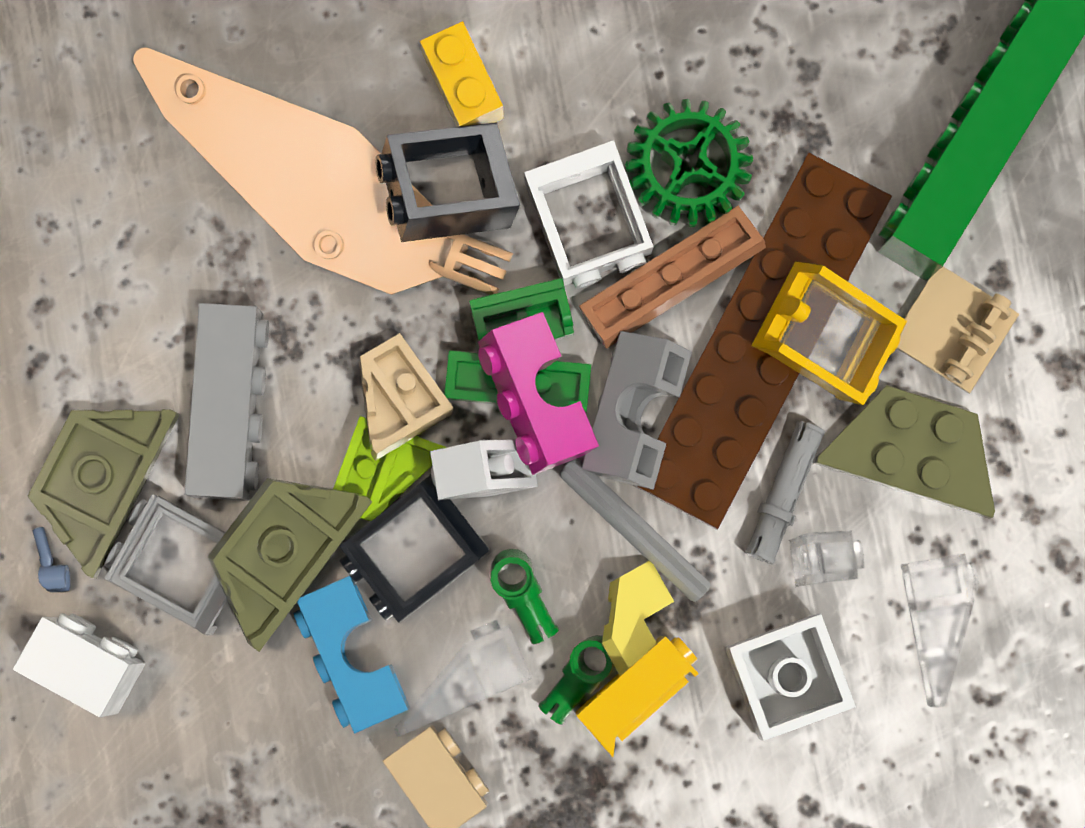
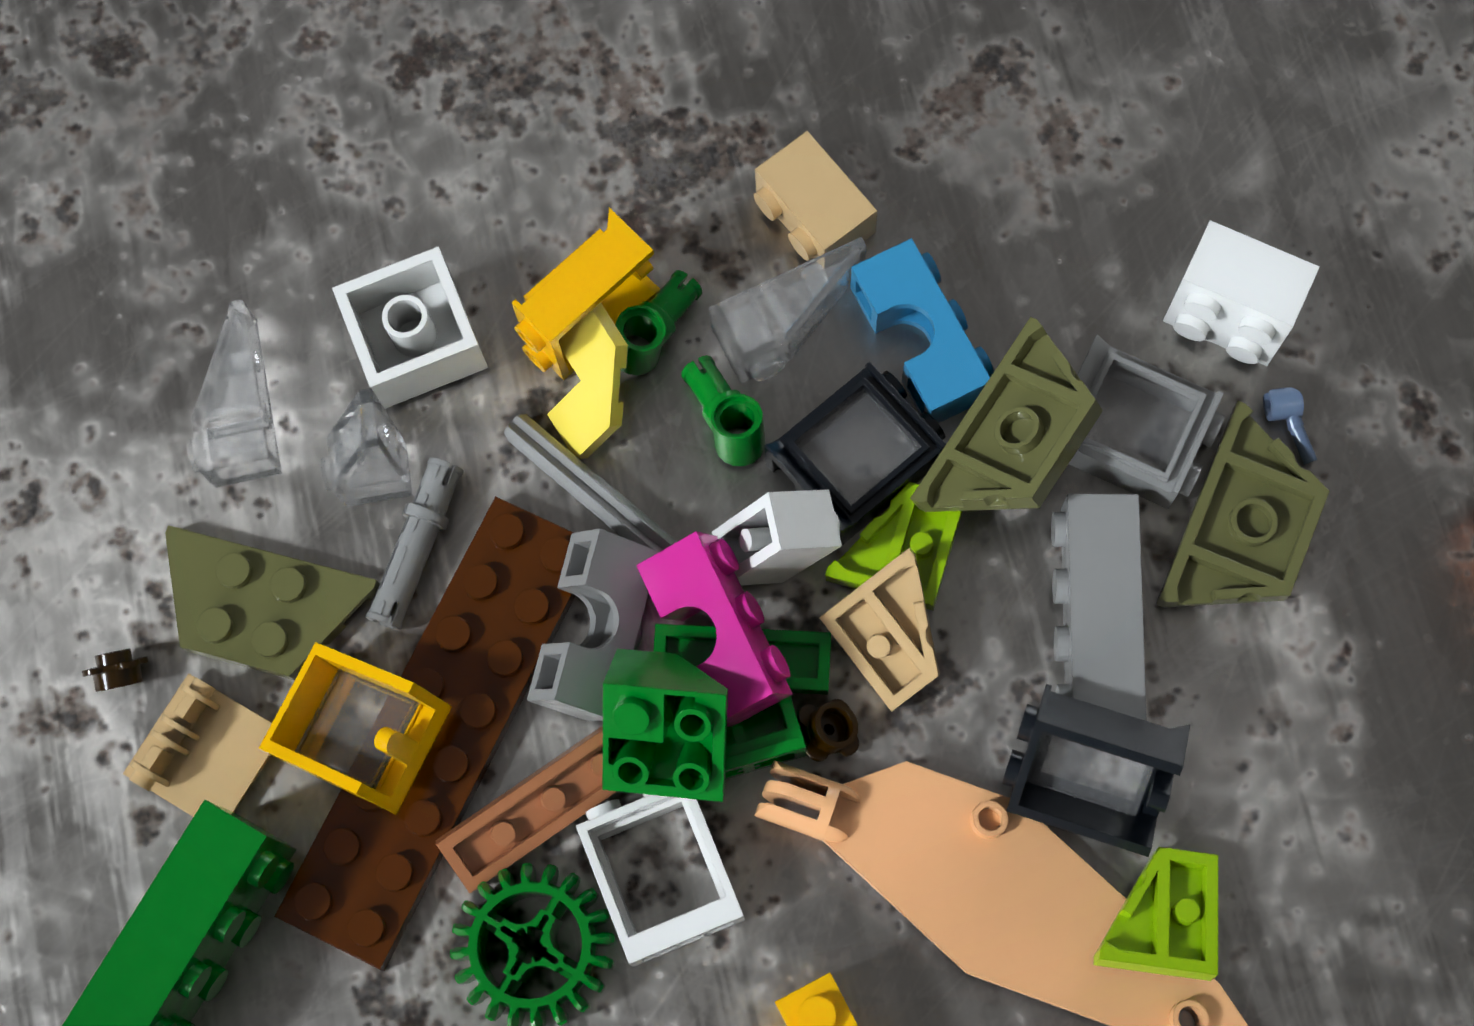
camera: 175 degrees left, 10 degrees down
black window [375,122,520,242] -> none
none -> dark brown plate [82,648,149,692]
none -> green slope [602,648,728,802]
none -> dark brown plate [797,699,859,762]
none -> black window [1002,684,1191,857]
none -> lime wing [1093,847,1218,981]

